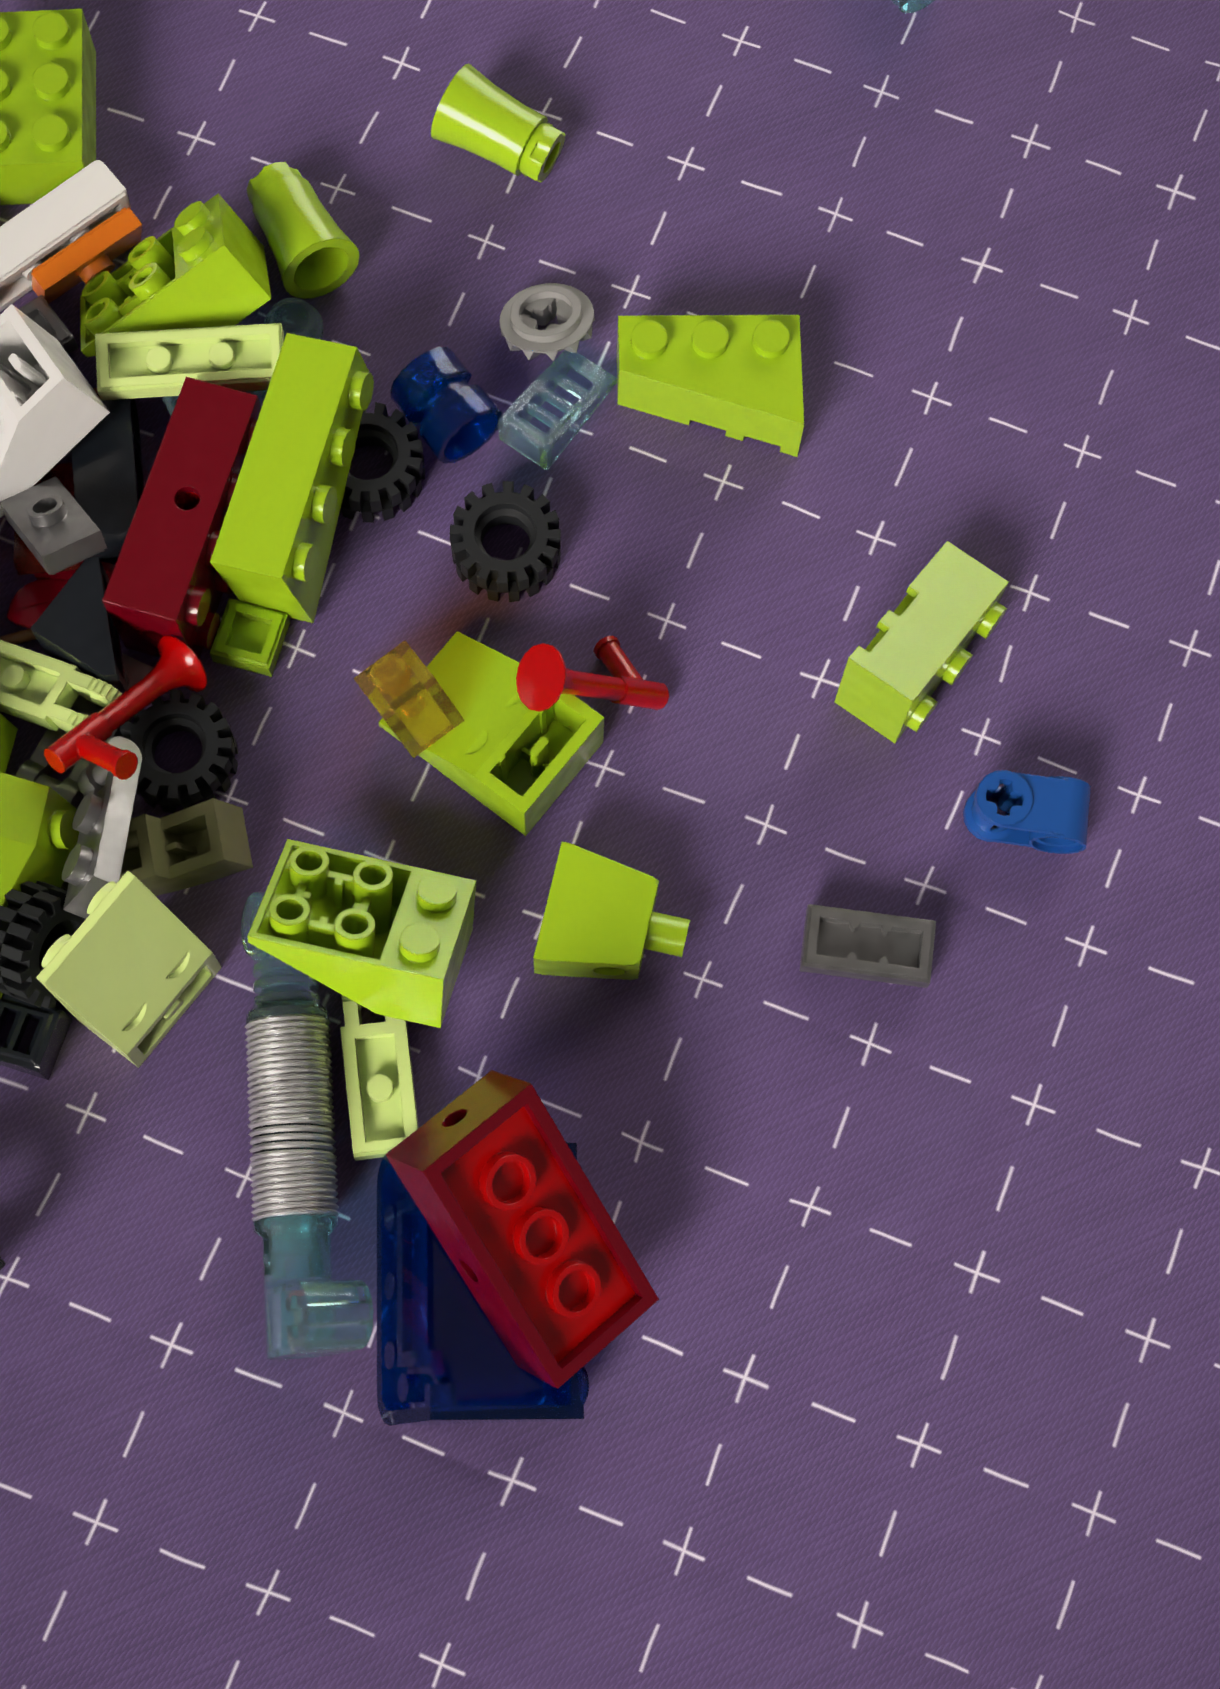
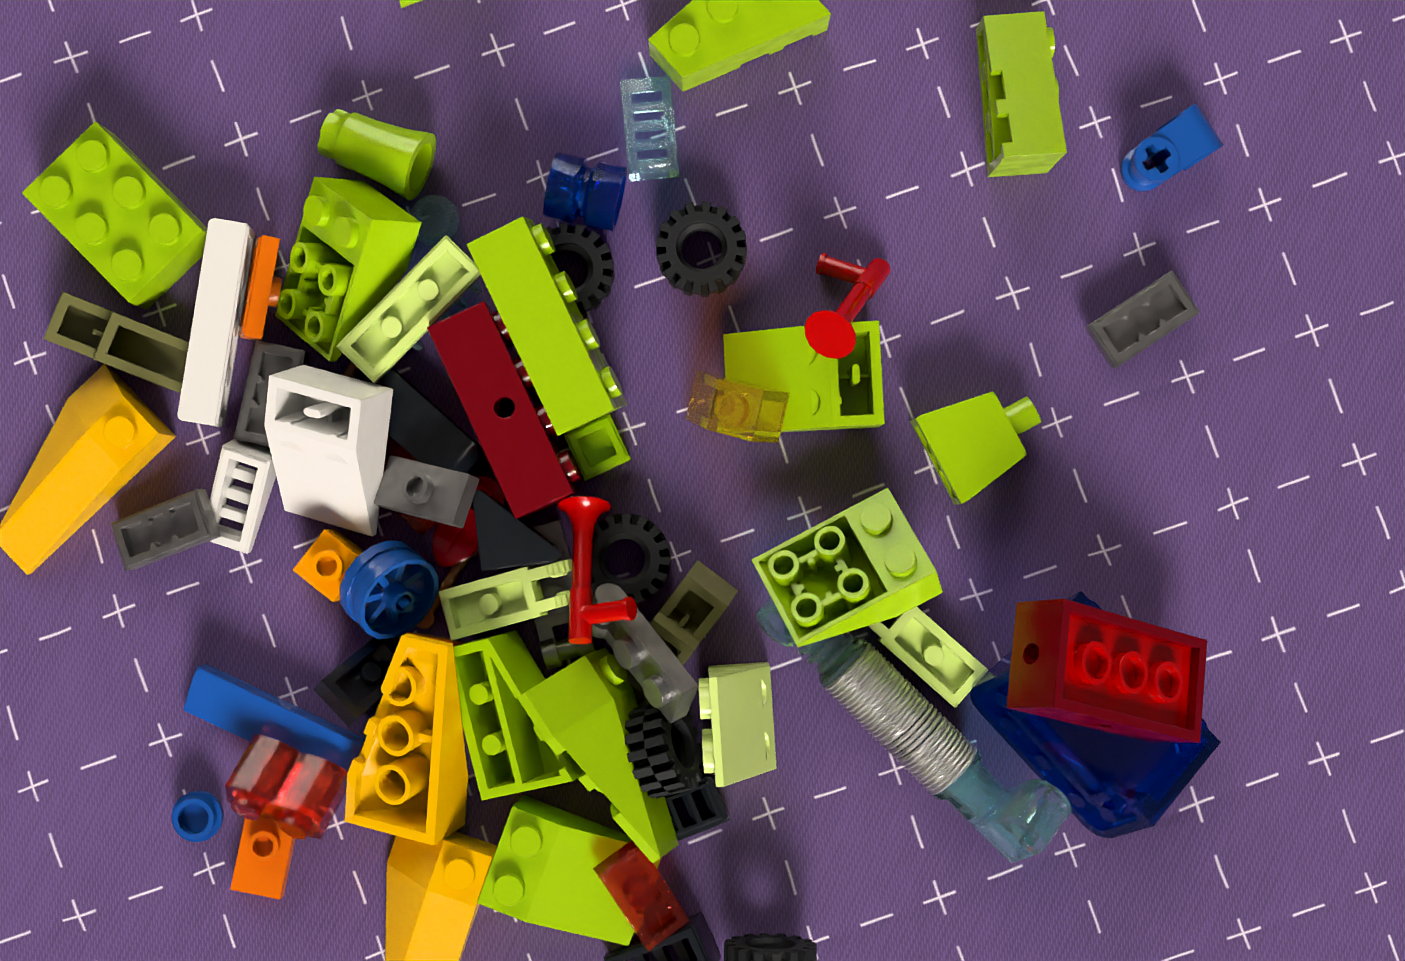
camera: 40 degrees left, 15 degrees up
light grey gear [499,283,595,362] -> none

